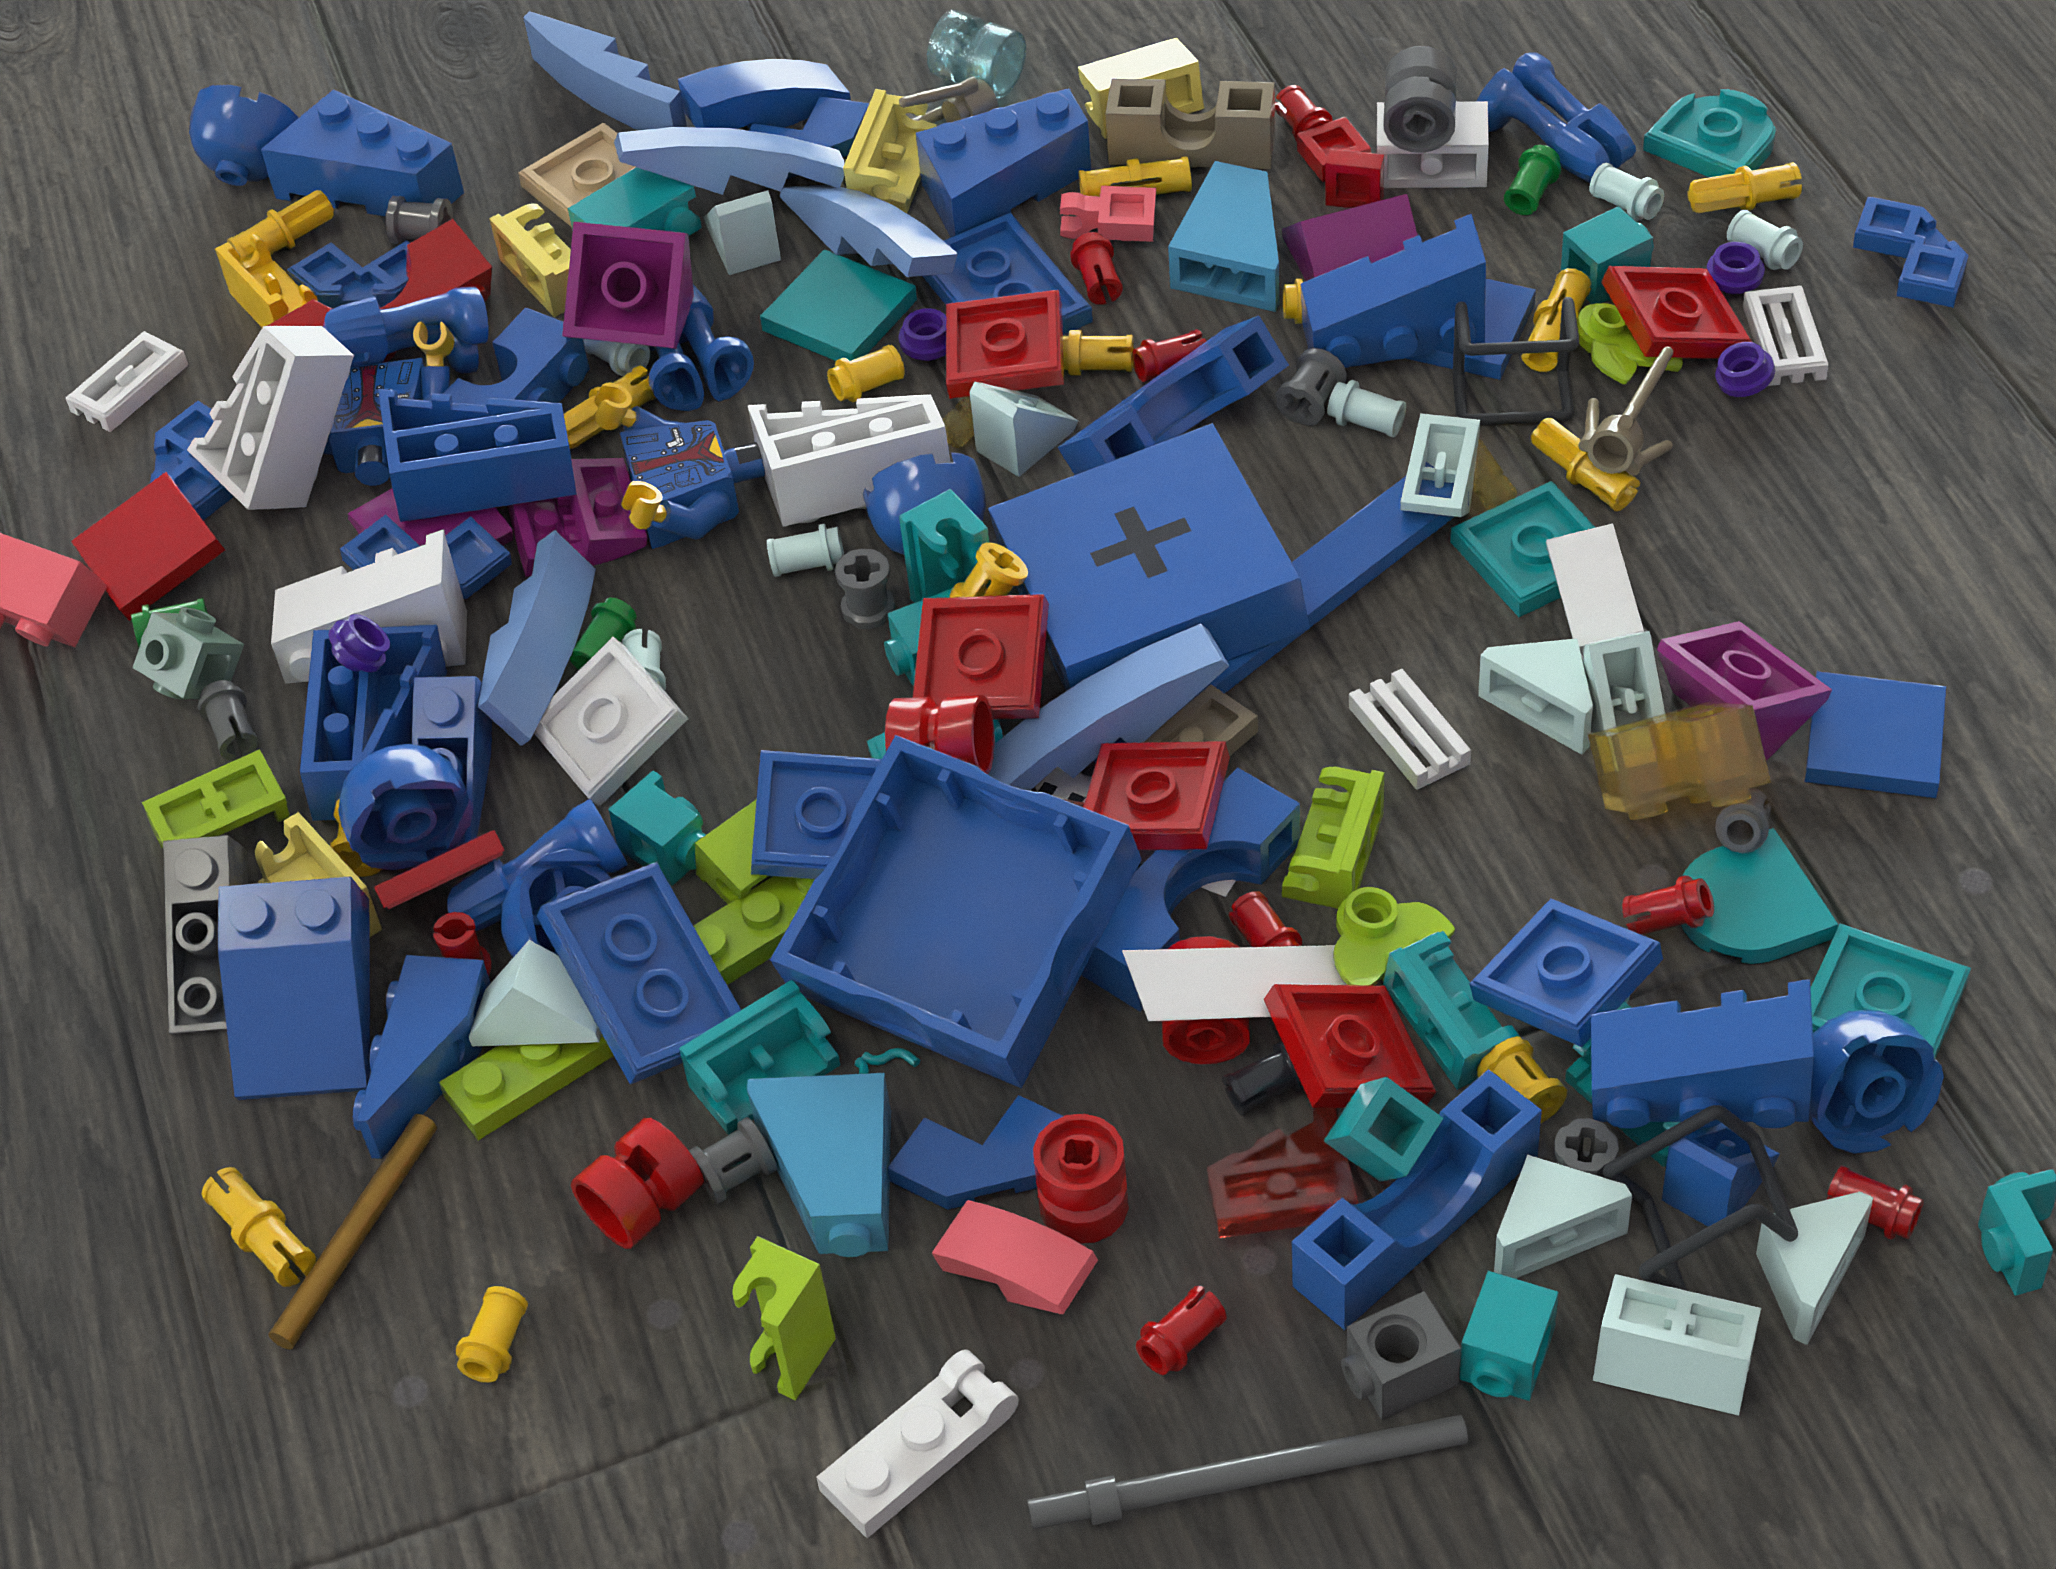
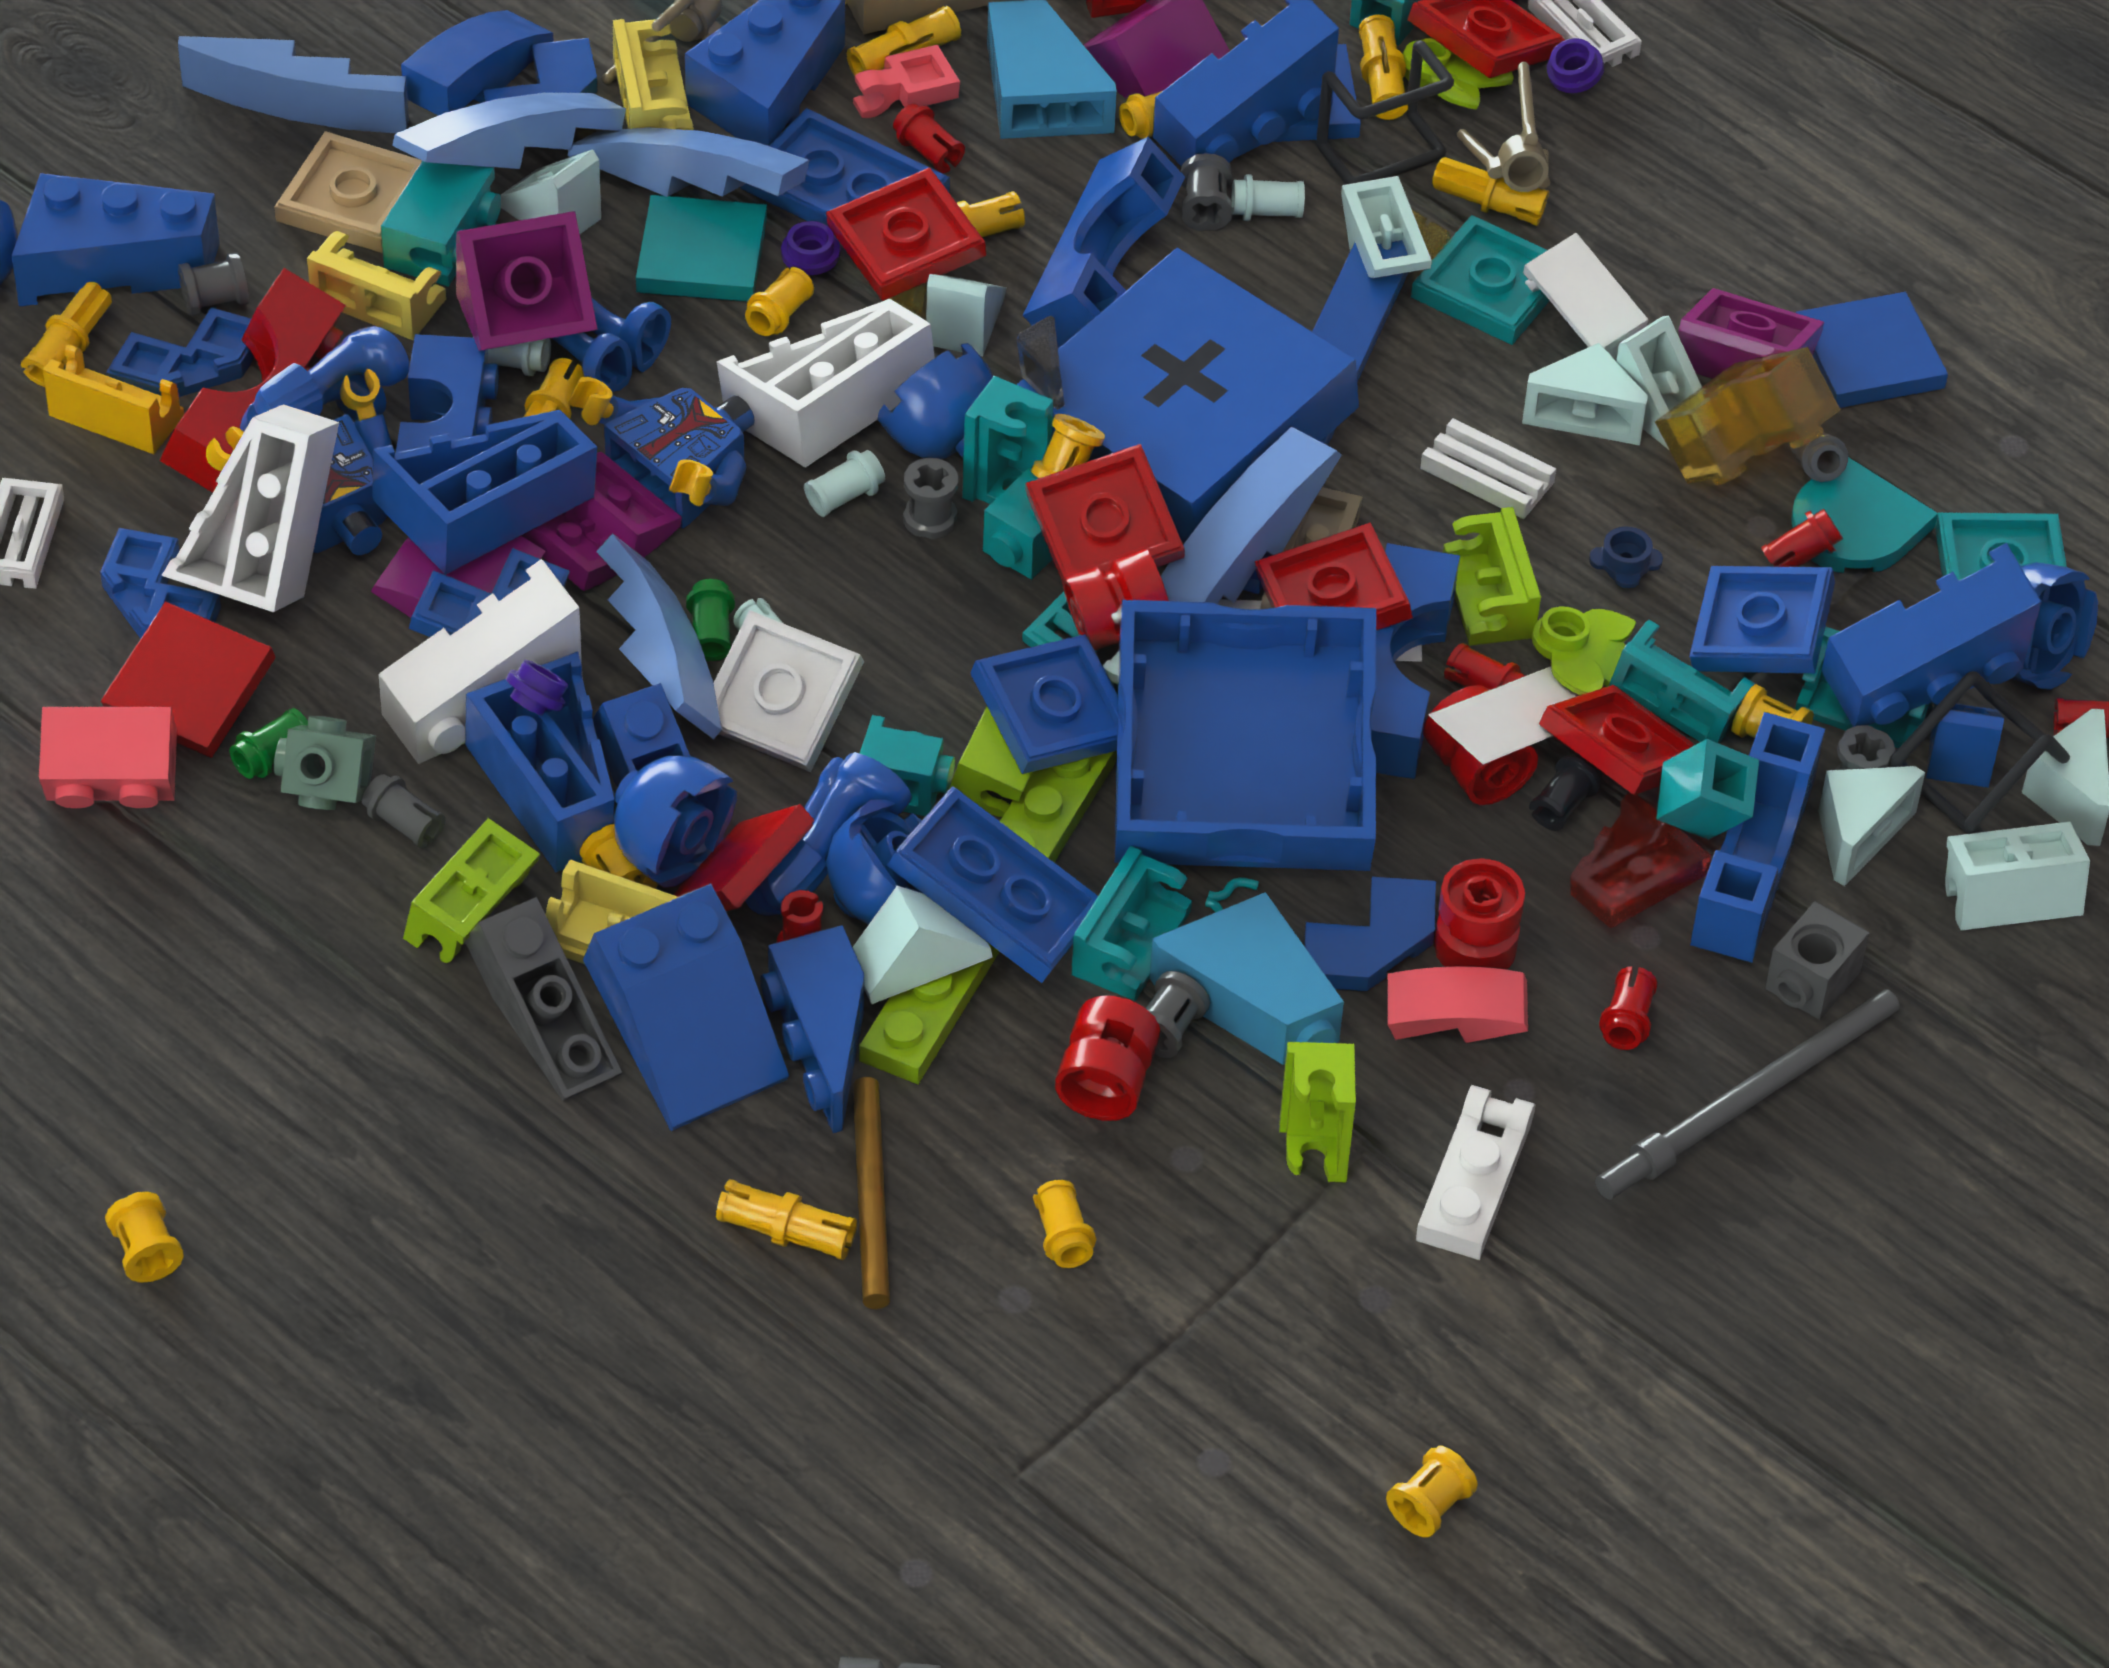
camera: 35 degrees left, 0 degrees up
red pin [1132,329,1206,382] -> none
teal brick [1460,1271,1559,1401] -> none
none -> clear smoke slope [1016,315,1065,410]
none -> dark blue plate [1589,526,1663,588]

